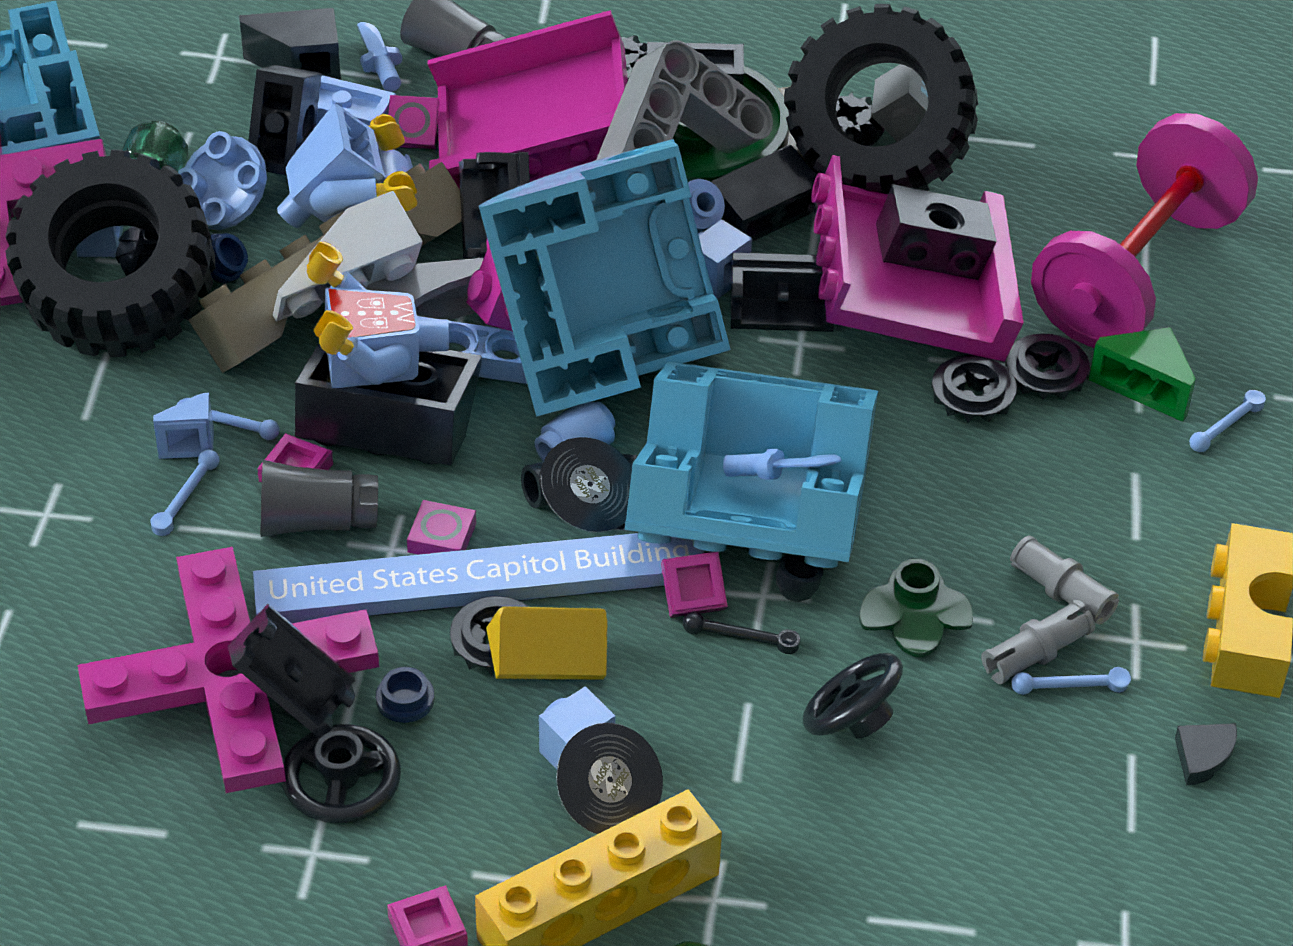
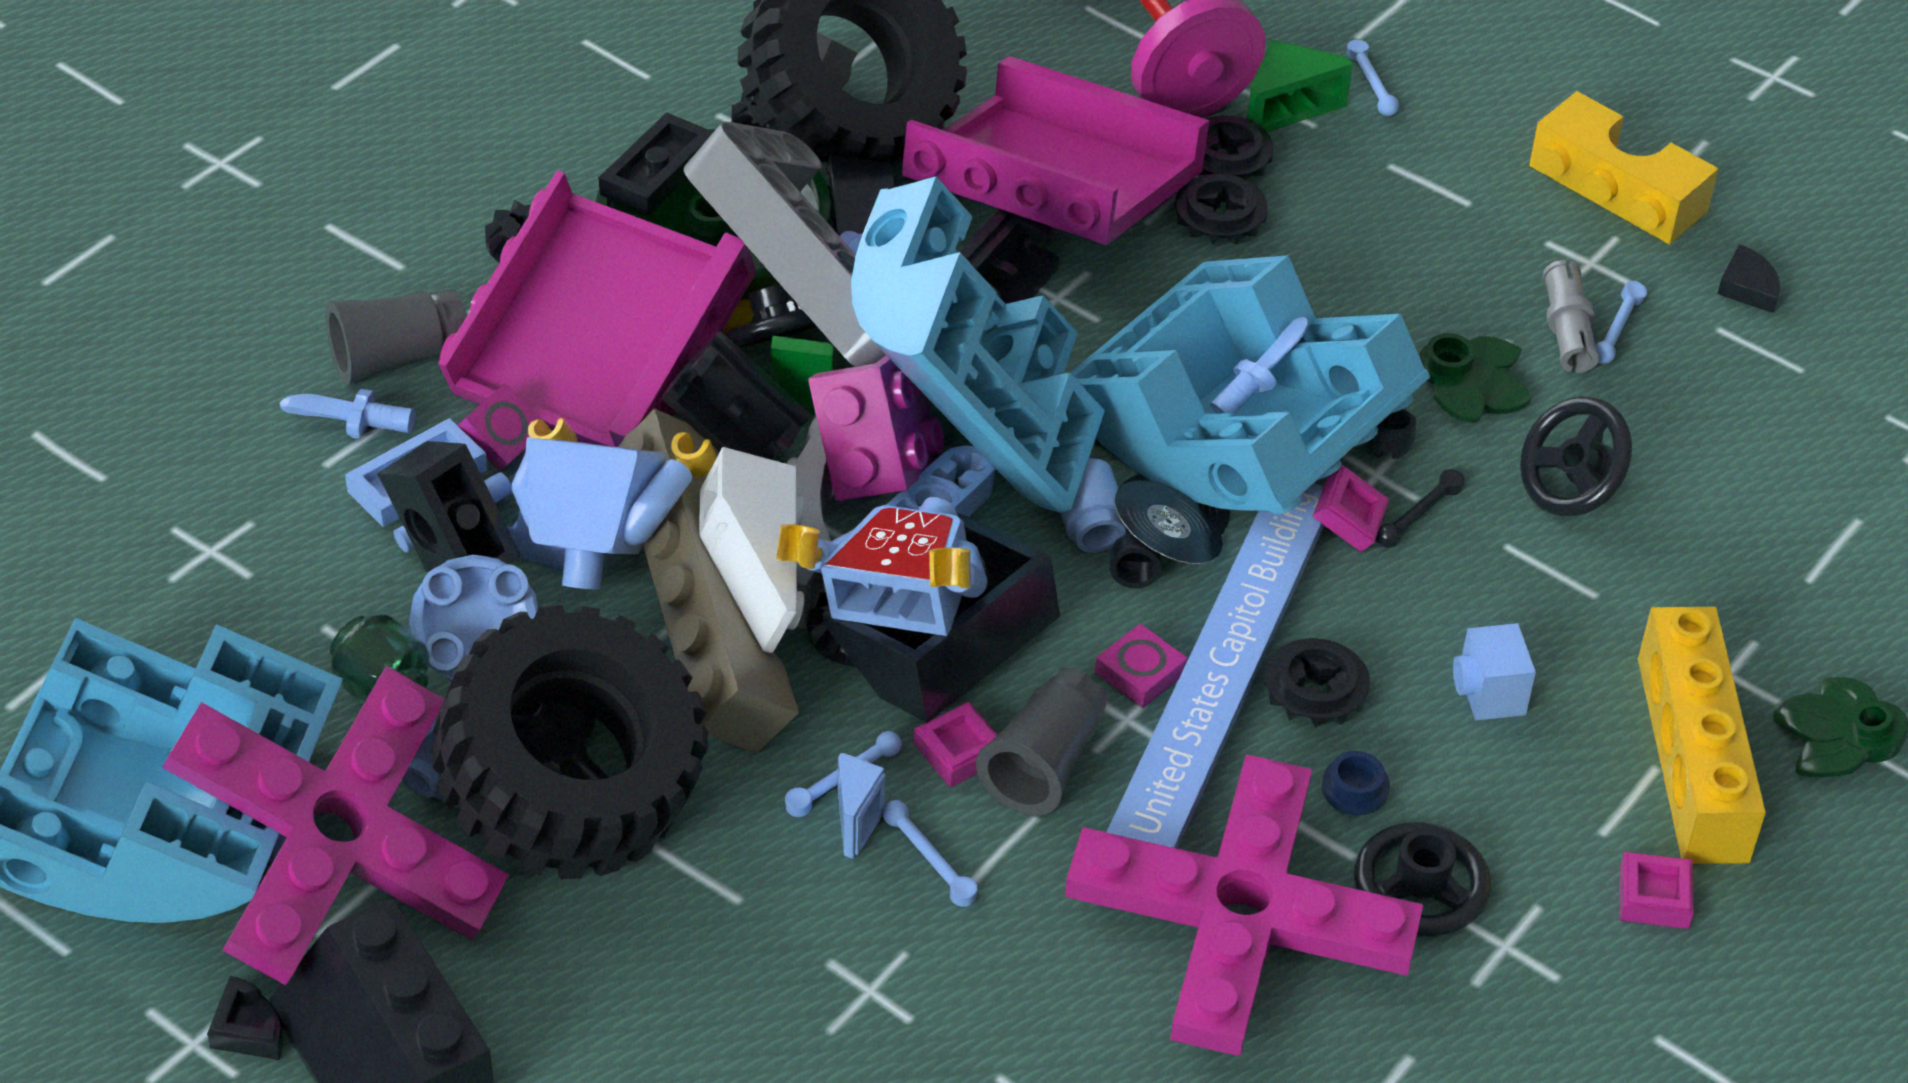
camera: 60 degrees left, 0 degrees up
black hinge [228,604,356,739] -> none
black slope [239,8,341,80] -> none
yellow slope [486,607,608,680] -> none
black sticker [556,723,663,834] -> none
black brick [876,184,997,280] -> none
light grey pin [1010,535,1119,625] -> none

